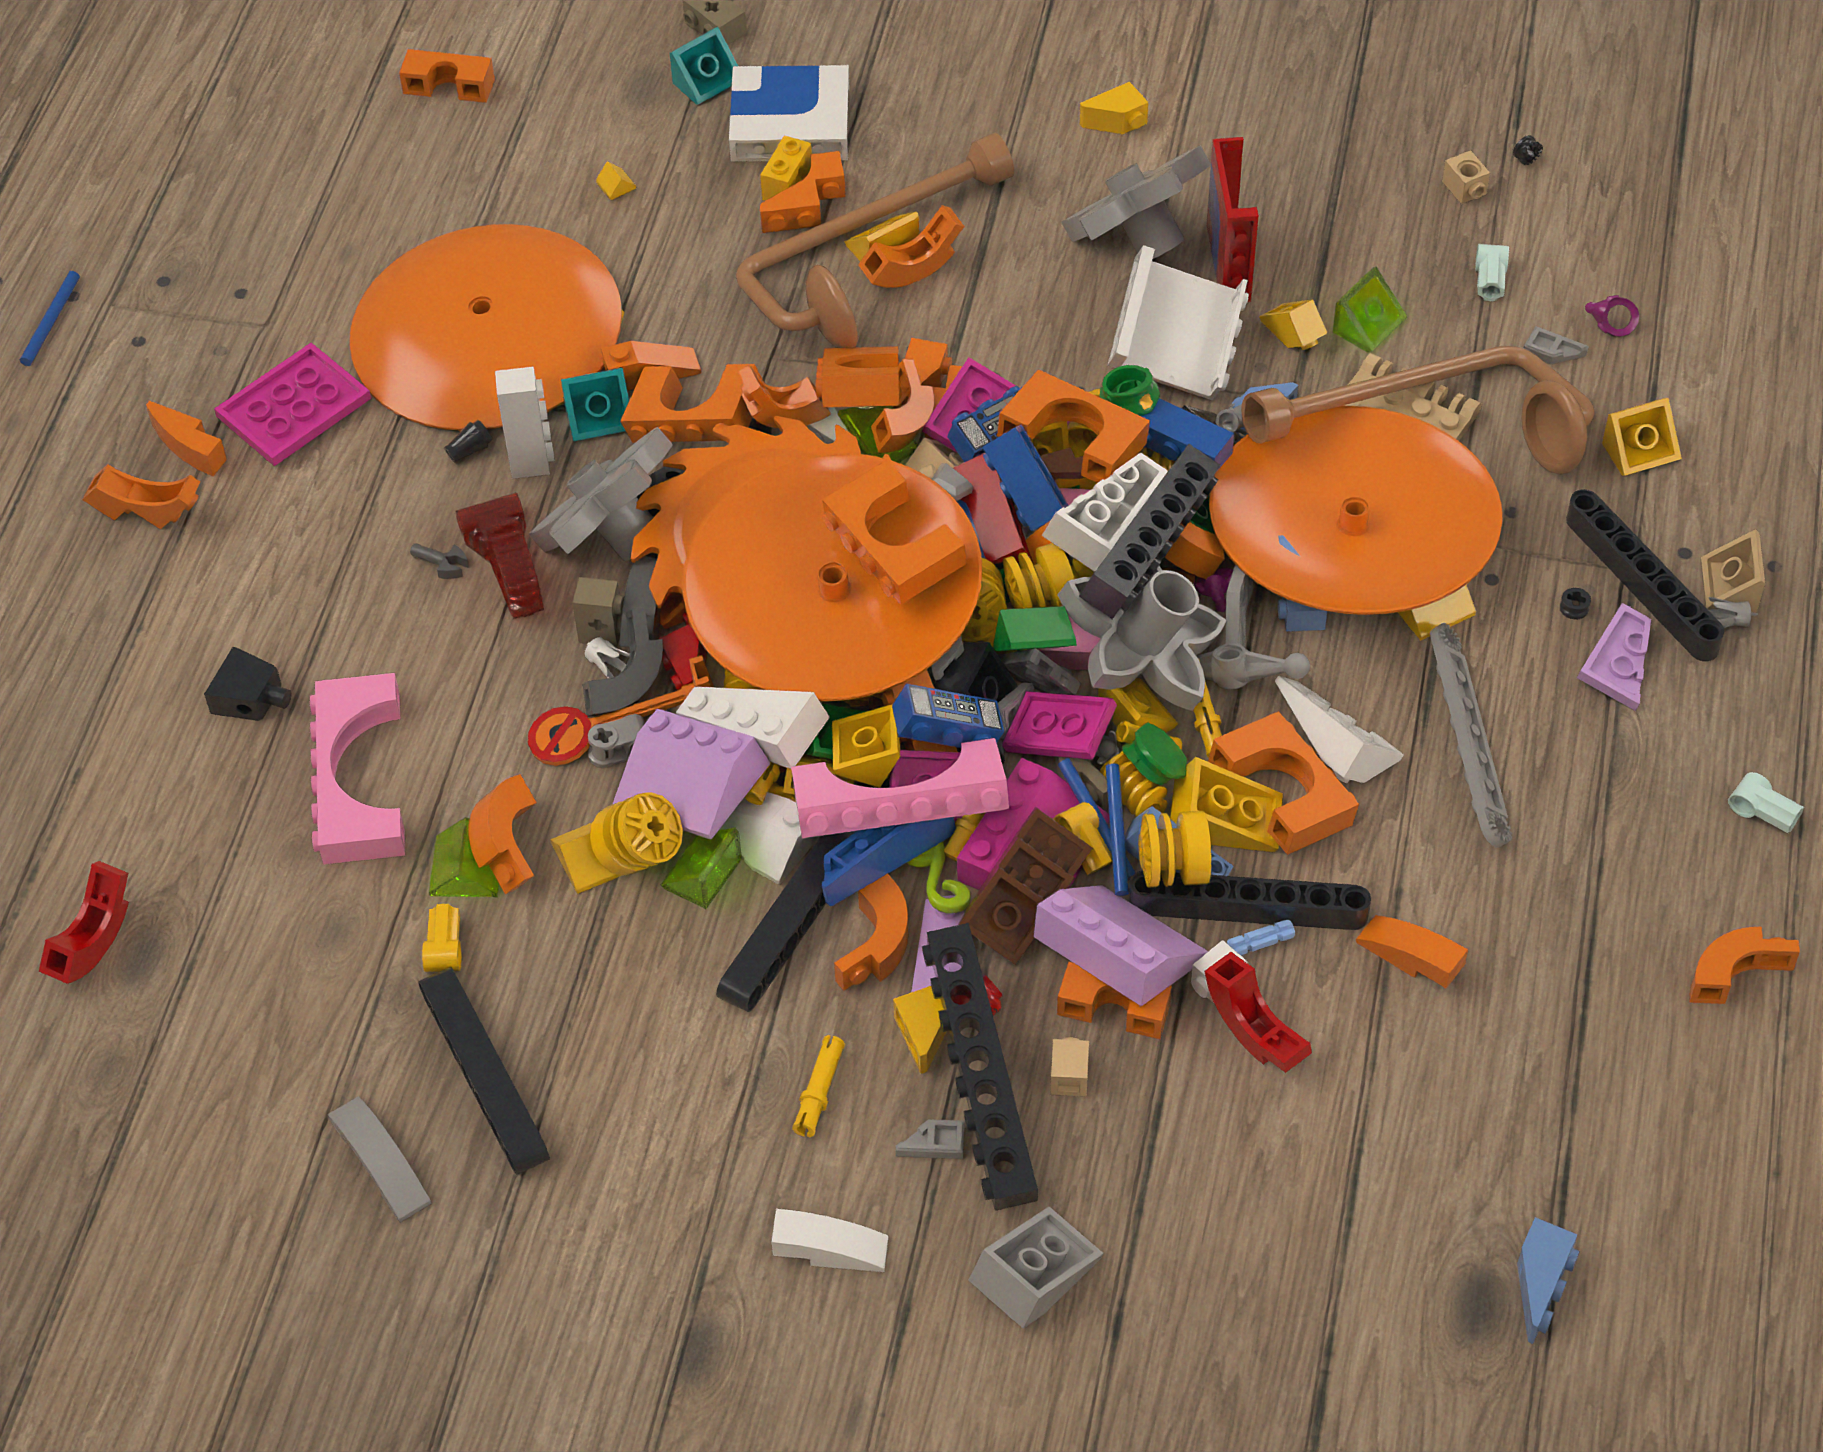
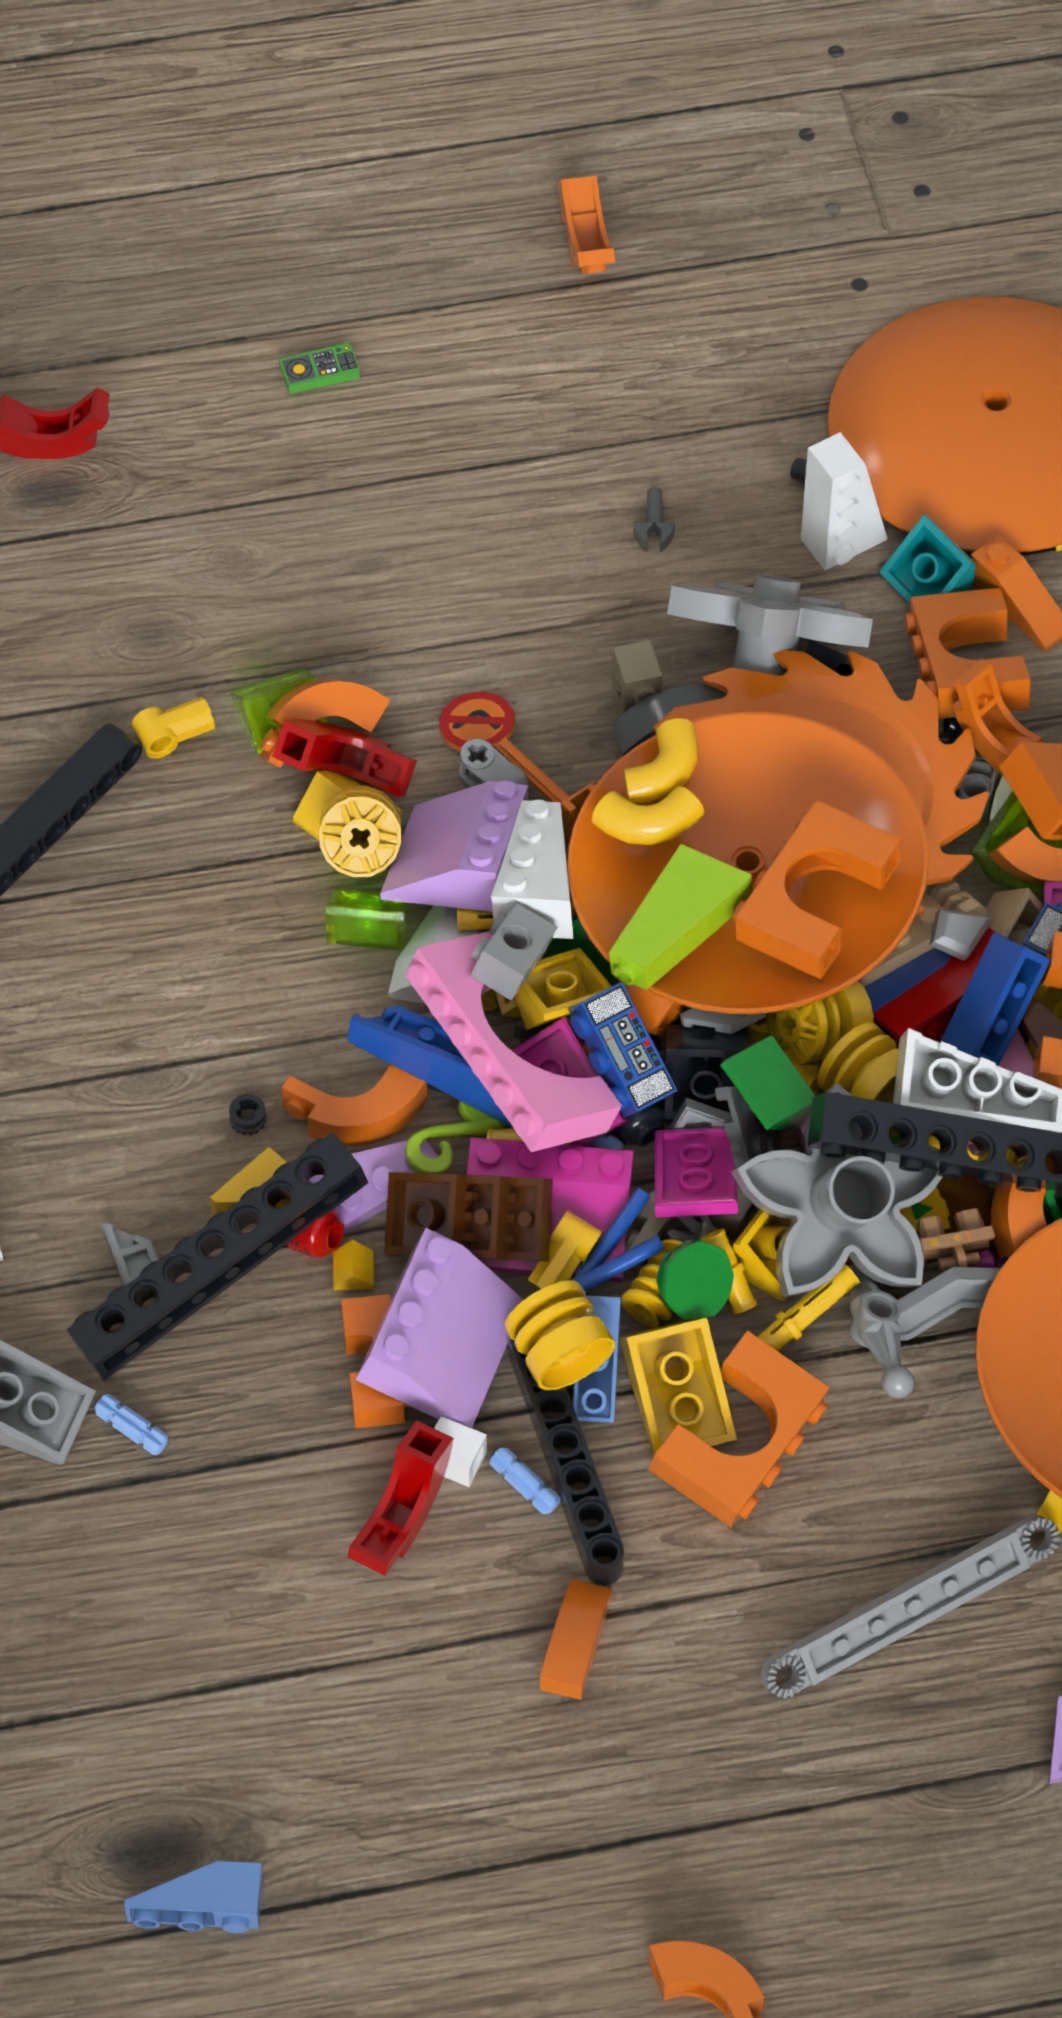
camera: 65 degrees right, 5 degrees up
blue bar [20,271,80,366] -> none
orange slope [146,400,227,477] -> none
black torso [204,647,292,721] -> none
dark pink plate [214,343,371,466] -> none
bright pink arch [310,673,405,864] -> none
clear red arm [455,492,544,620] -> none
dark grey arch [582,608,663,717] -> none
white piece [585,637,630,678] -> none
black beam [716,830,858,1012] -> none
yellow pin [792,1035,845,1137] -> none
tan brick [1051,1037,1089,1096] -> none
white wedge [1275,676,1404,783] -> none
light aqua piece [1728,772,1804,833] -> none
none -> light blue axle [95,1394,169,1455]
none -> black bush [229,1094,266,1135]
none -> red arch [272,719,417,797]
none -> tile [279,342,360,394]
none -> yellow slope [333,1239,374,1291]
none -> light grey brick [470,902,558,1001]
none -> yellow cylinder [592,786,704,845]
none -> lime slope [609,844,753,990]
none -> yellow cylinder [623,718,698,805]
none -> medium nougat hips [917,1208,995,1271]

